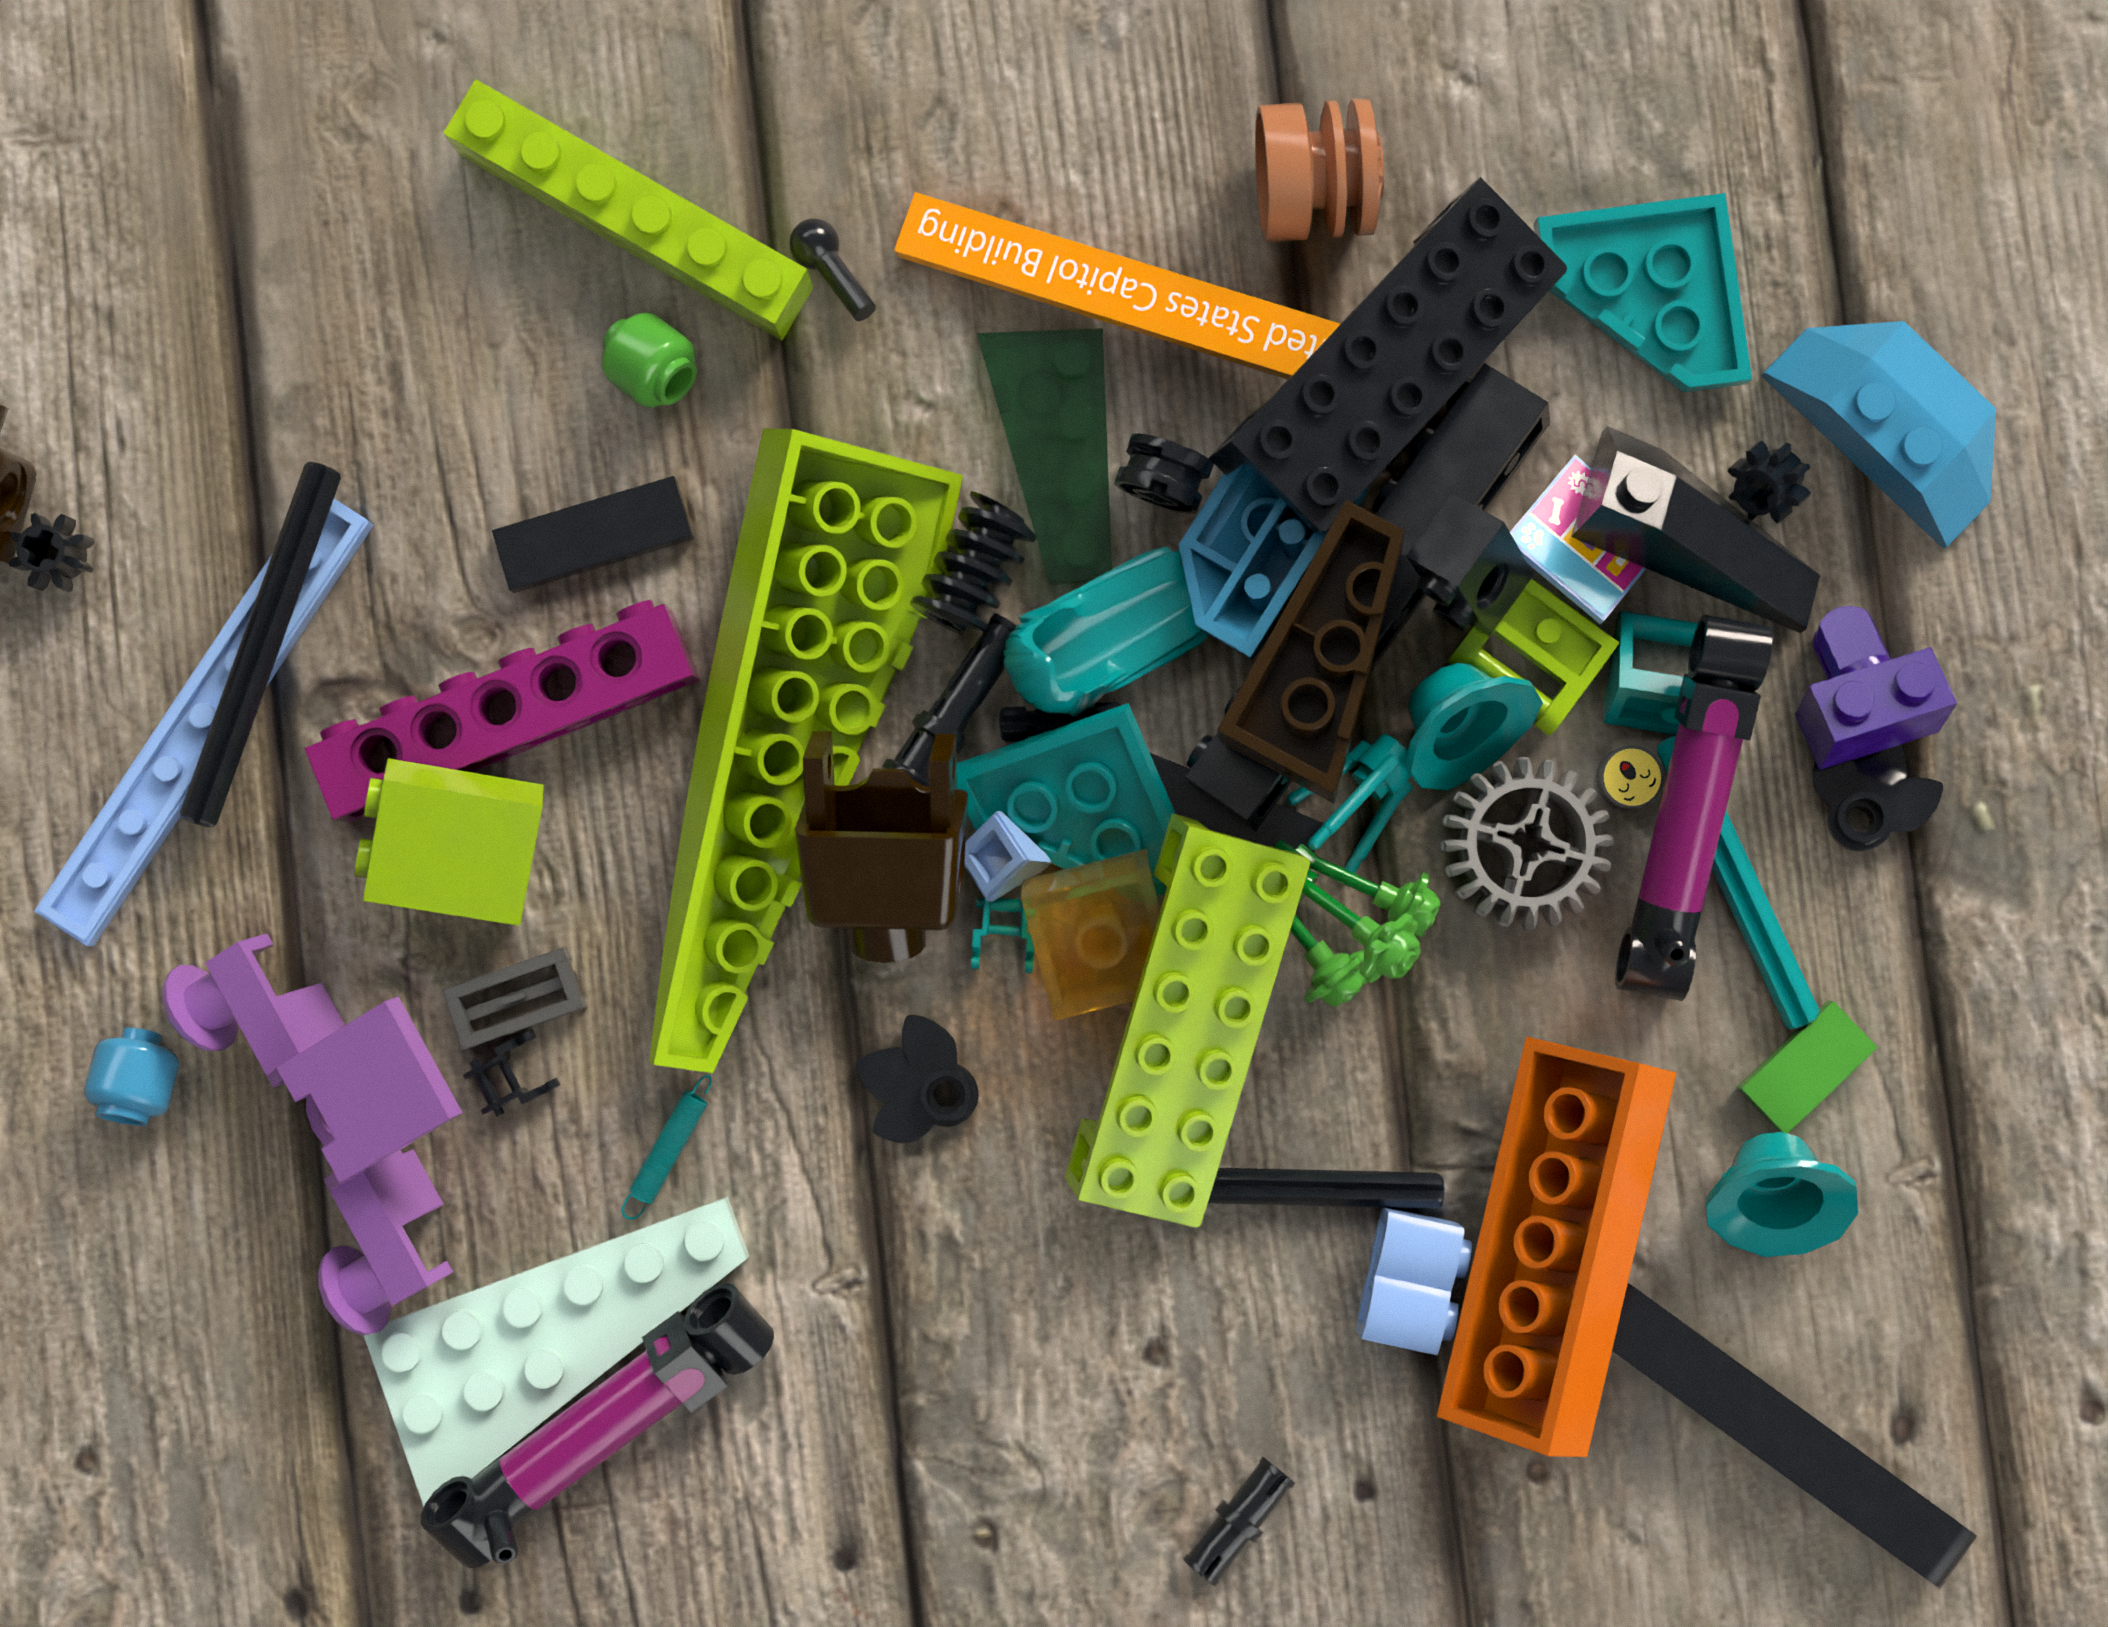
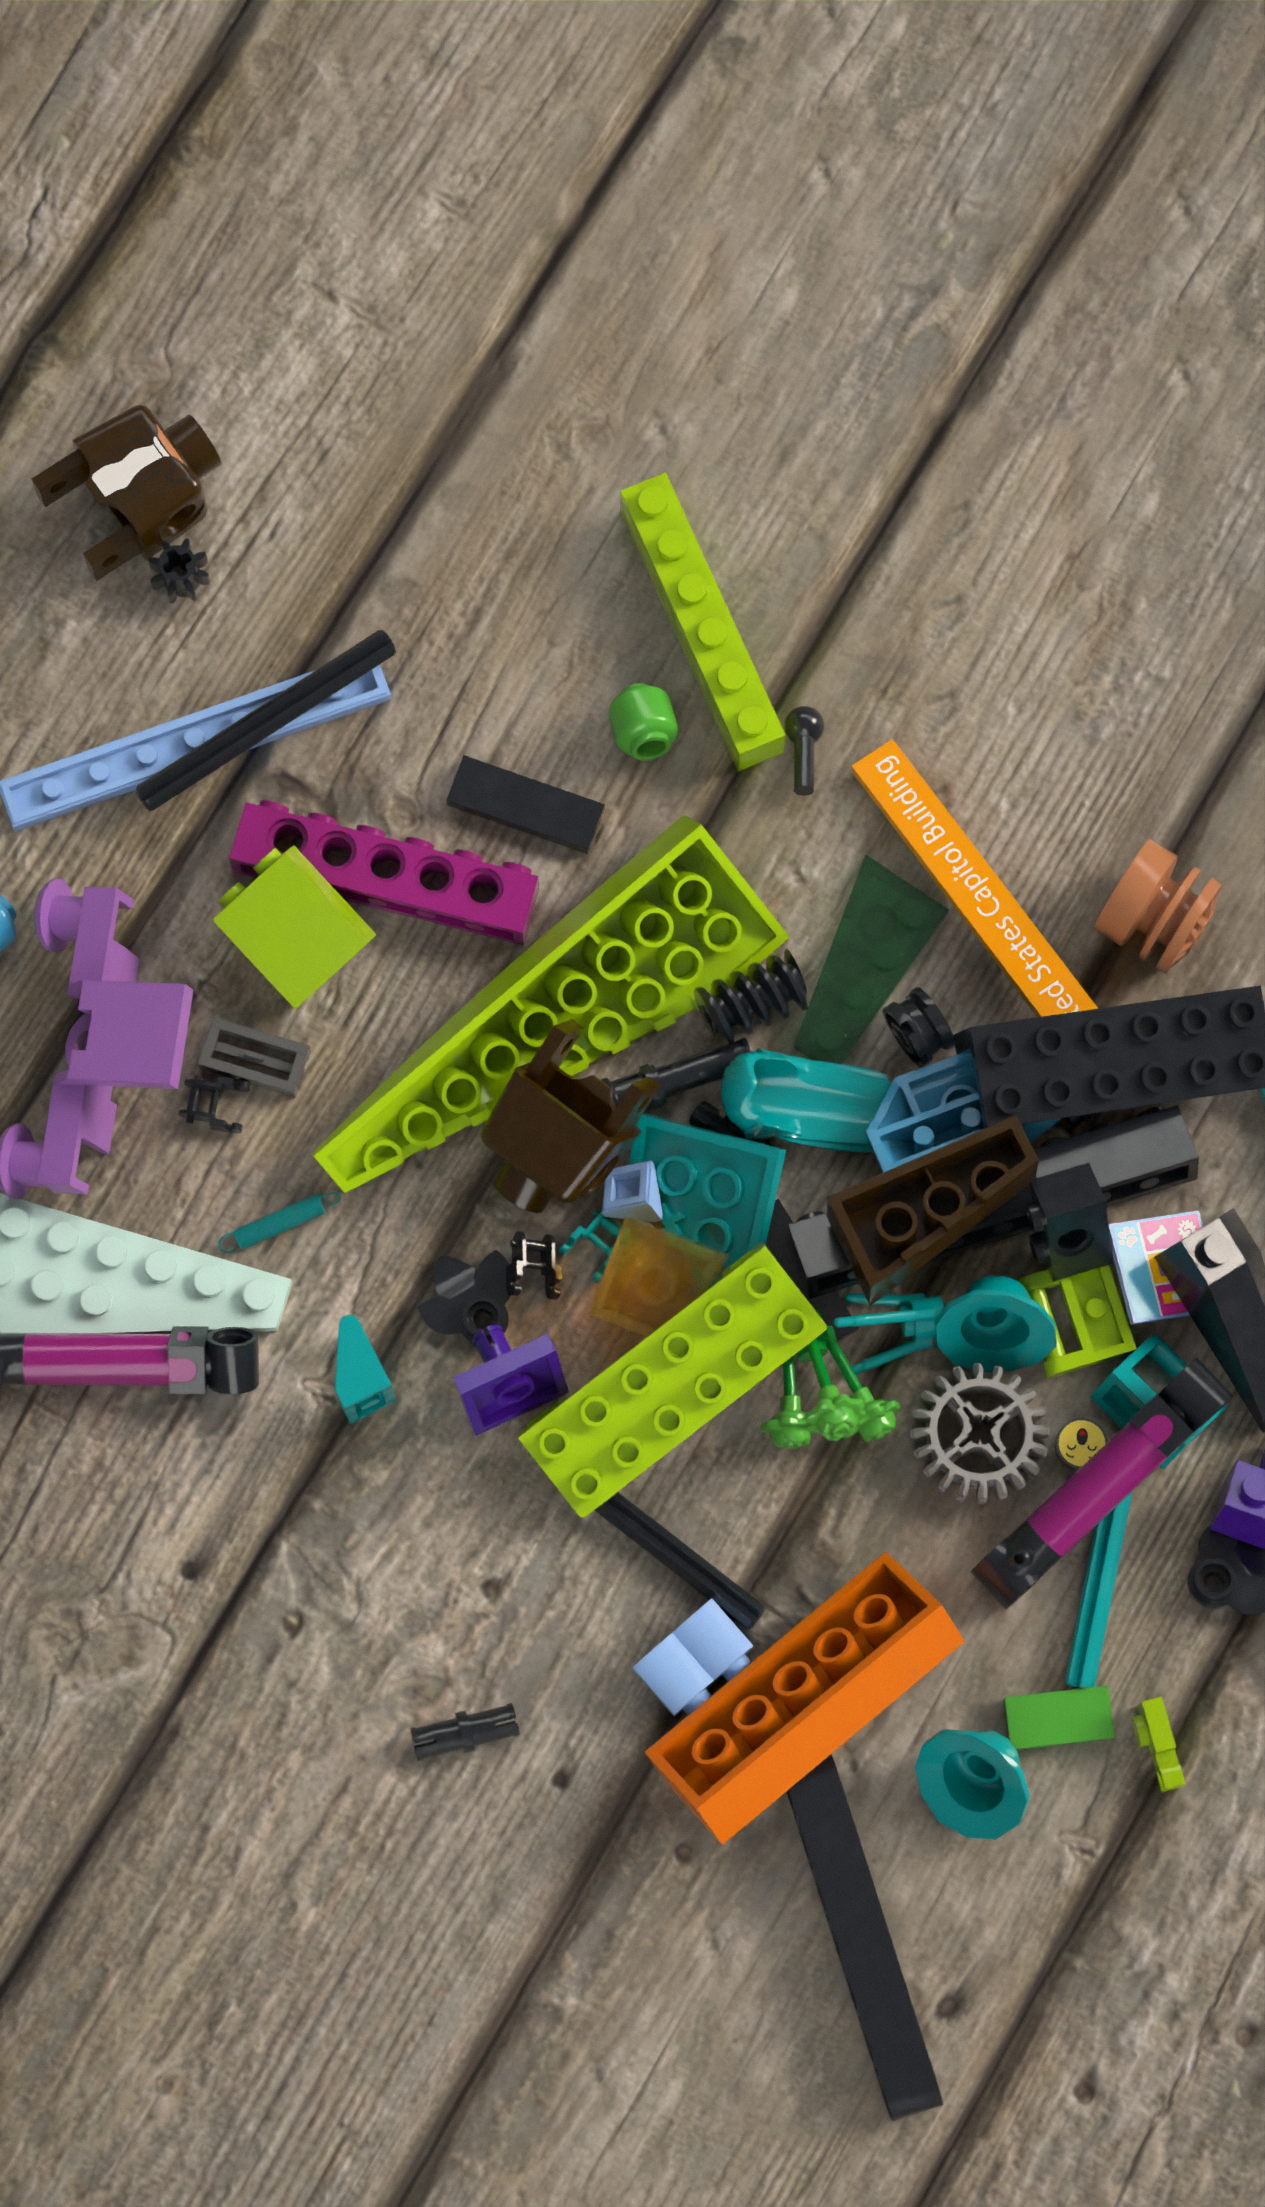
camera: 35 degrees right, 10 degrees down
none -> teal tile [335,1315,396,1424]
none -> dark purple tile [453,1325,569,1436]
none -> black piece [506,1231,562,1300]
none -> lime plate [1131,1696,1186,1792]

